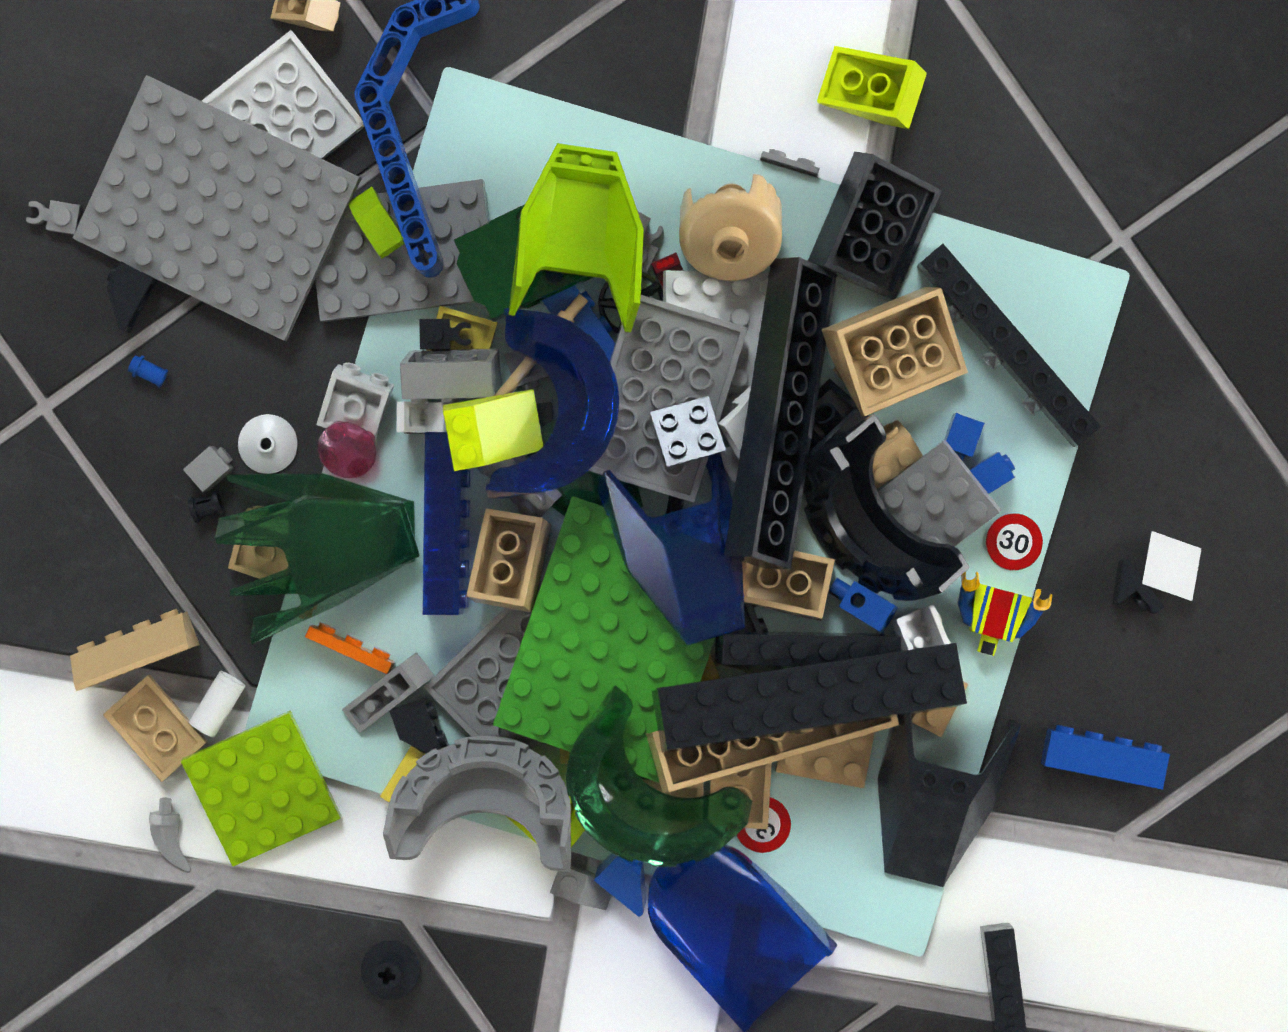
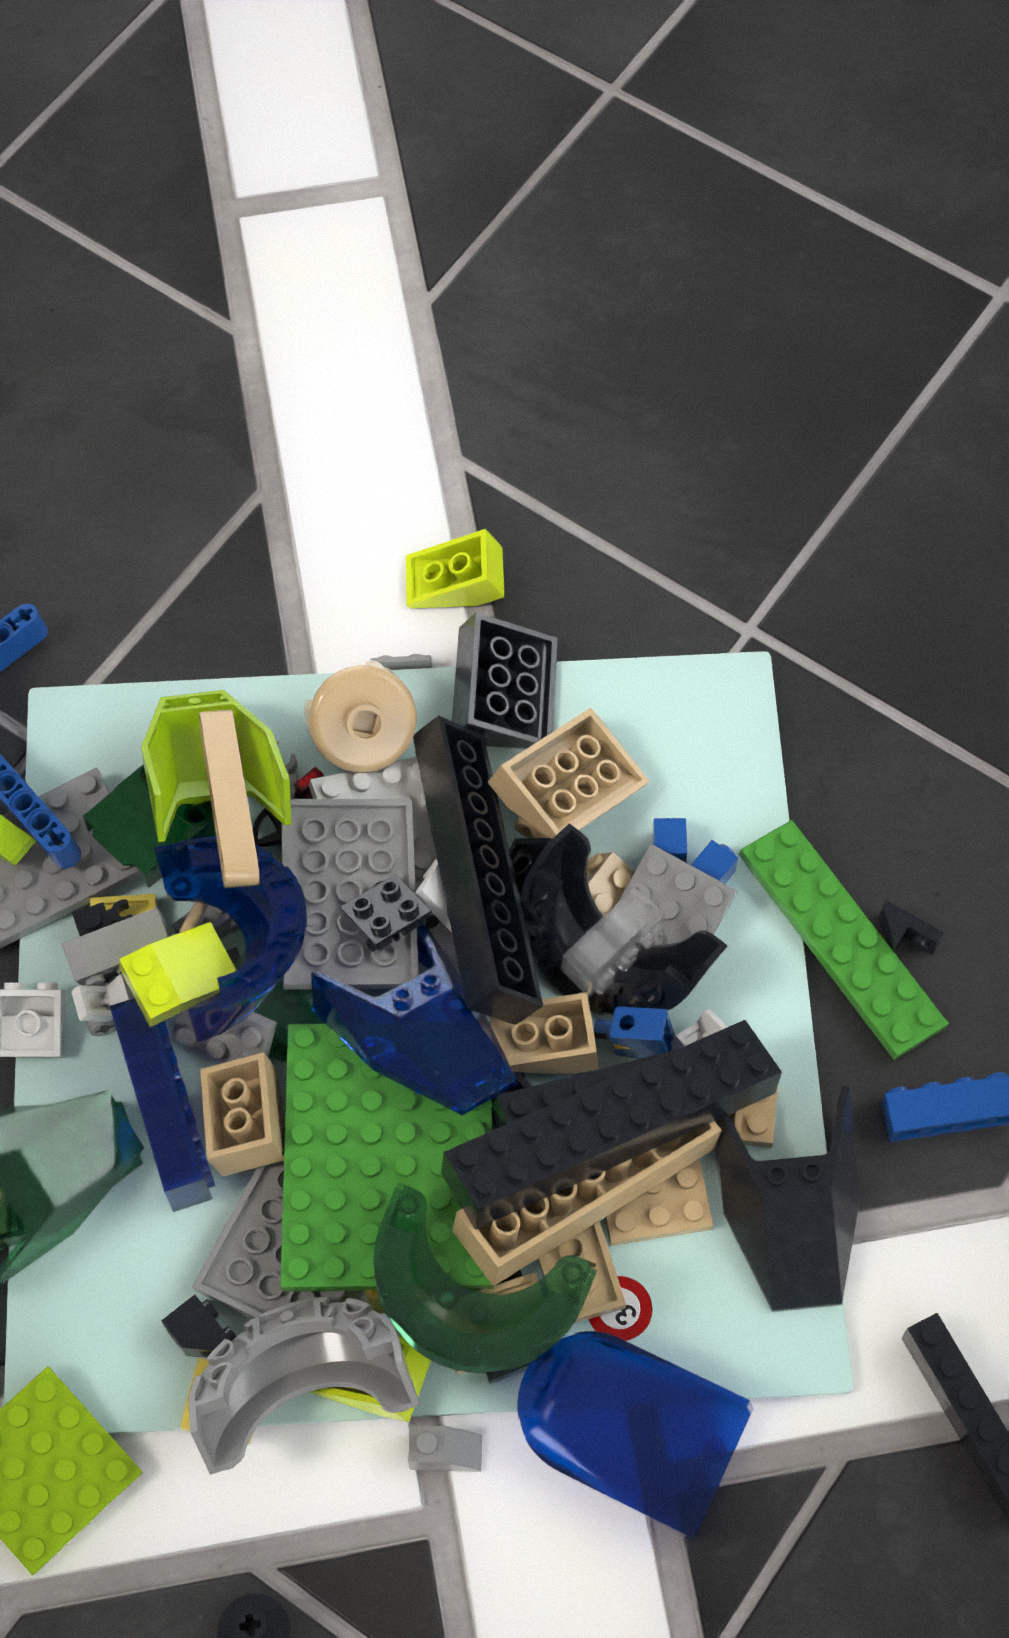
camera: 15 degrees left, 25 degrees down
orange plate [305,622,395,674] -> none
clear pink dish [317,421,376,478] -> none
light grey slope [342,652,434,733] -> none
blue slope [594,843,647,918] -> none
black piece [917,243,1101,447] -> none
torso [957,571,1053,656] -> none
red sticker [986,513,1043,570] -> none
white sticker [1142,531,1202,601] -> none
none -> tan beam [199,709,259,888]
none -> clear brick [561,886,665,997]
none -> bright green plate [738,820,949,1061]

